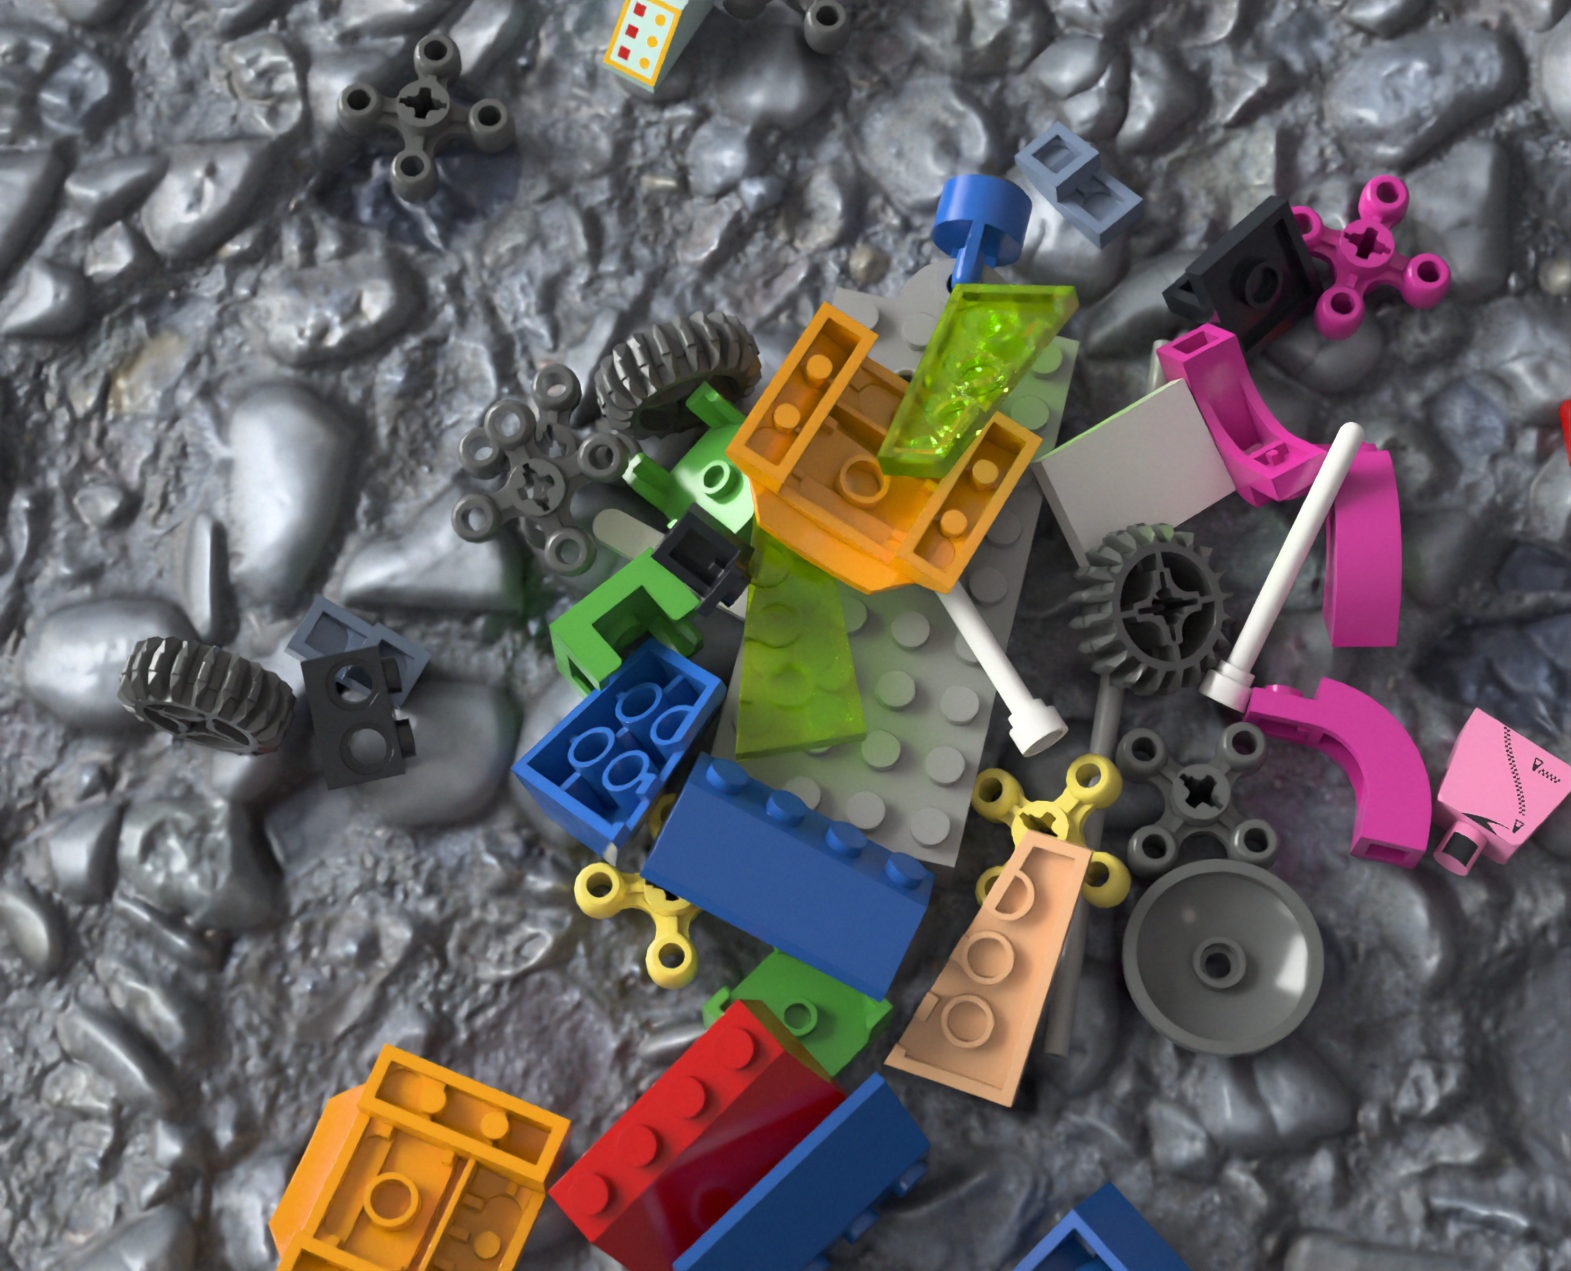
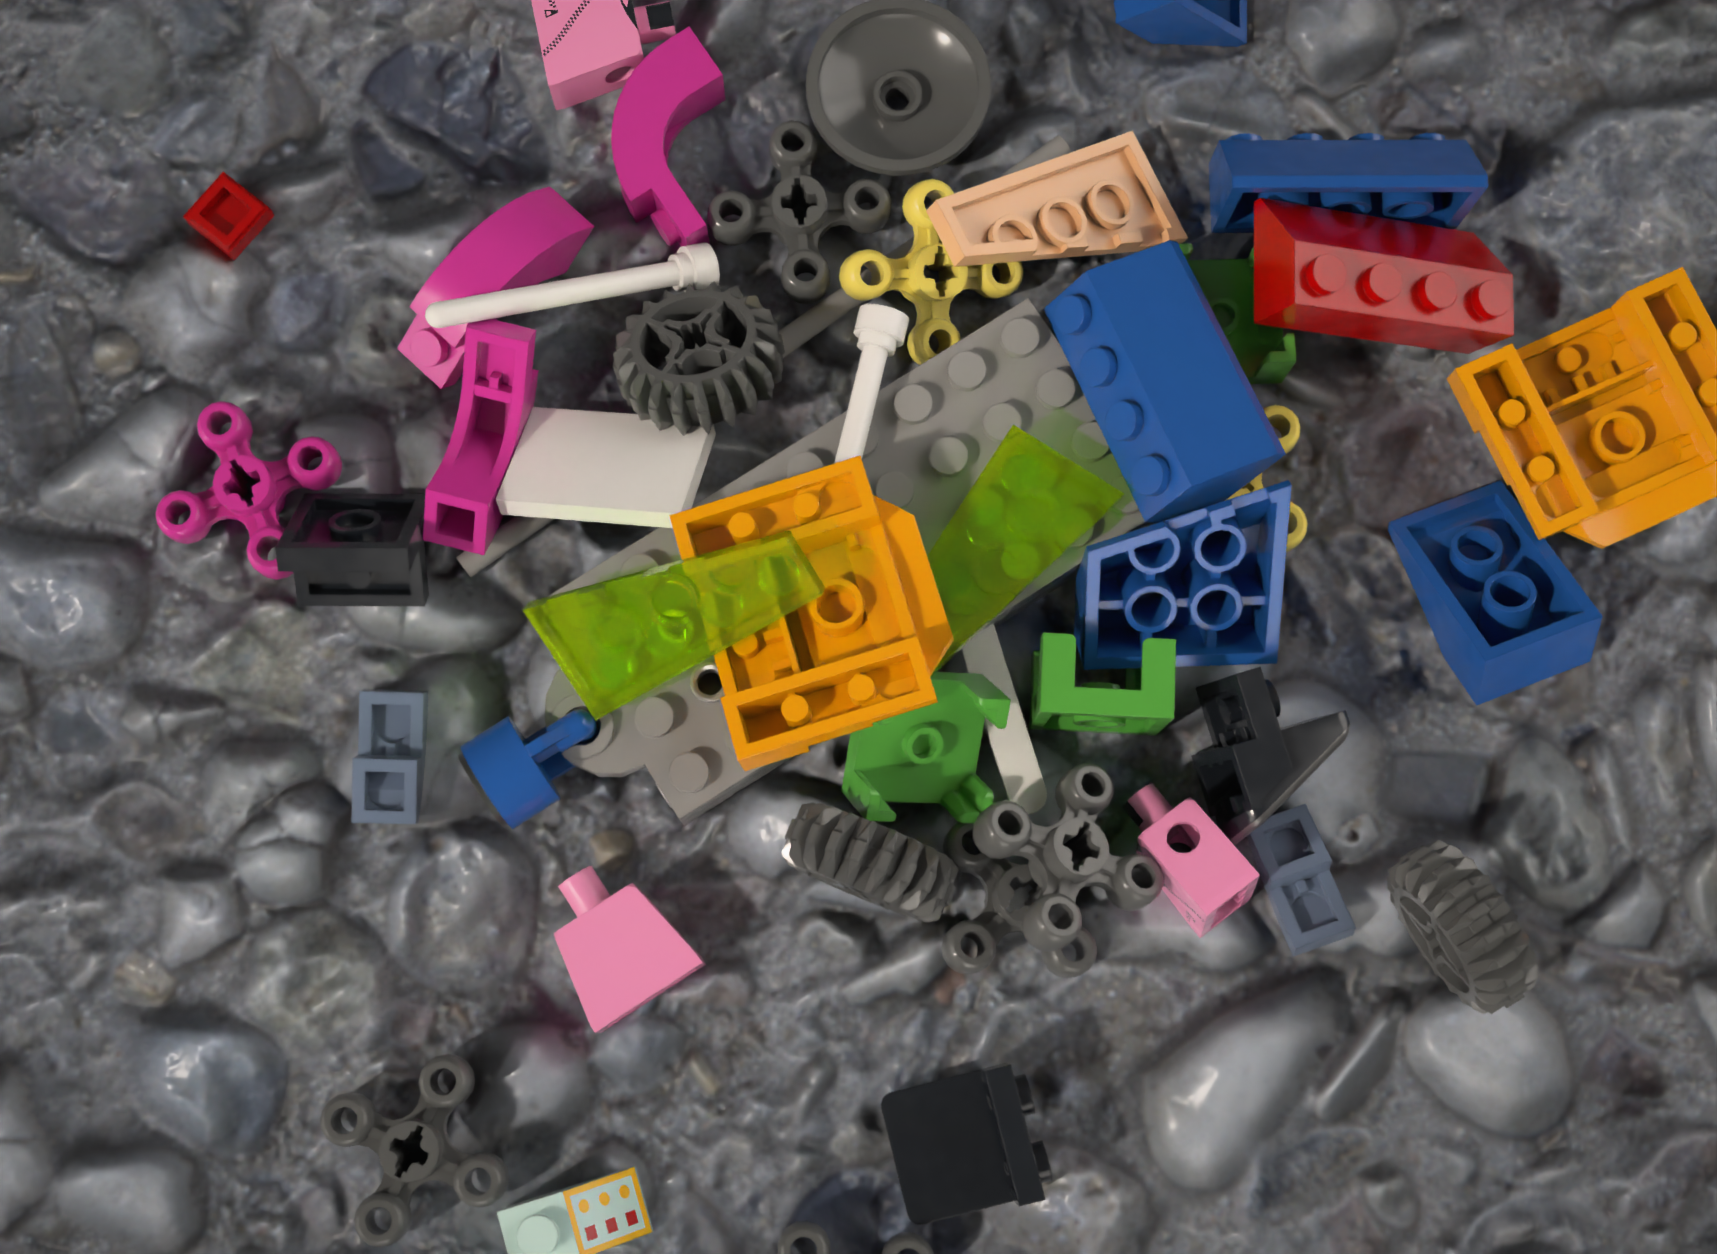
camera: 140 degrees left, 10 degrees up
black brick [300,644,417,791] -> none
black bracket [650,501,755,618] -> none
none -> bright pink torso [554,866,706,1033]
none -> black bracket [881,1063,1052,1225]
none -> bright pink torso [1123,783,1260,938]
none -> black piece [1191,667,1350,846]
none -> blue slope [1388,480,1603,706]

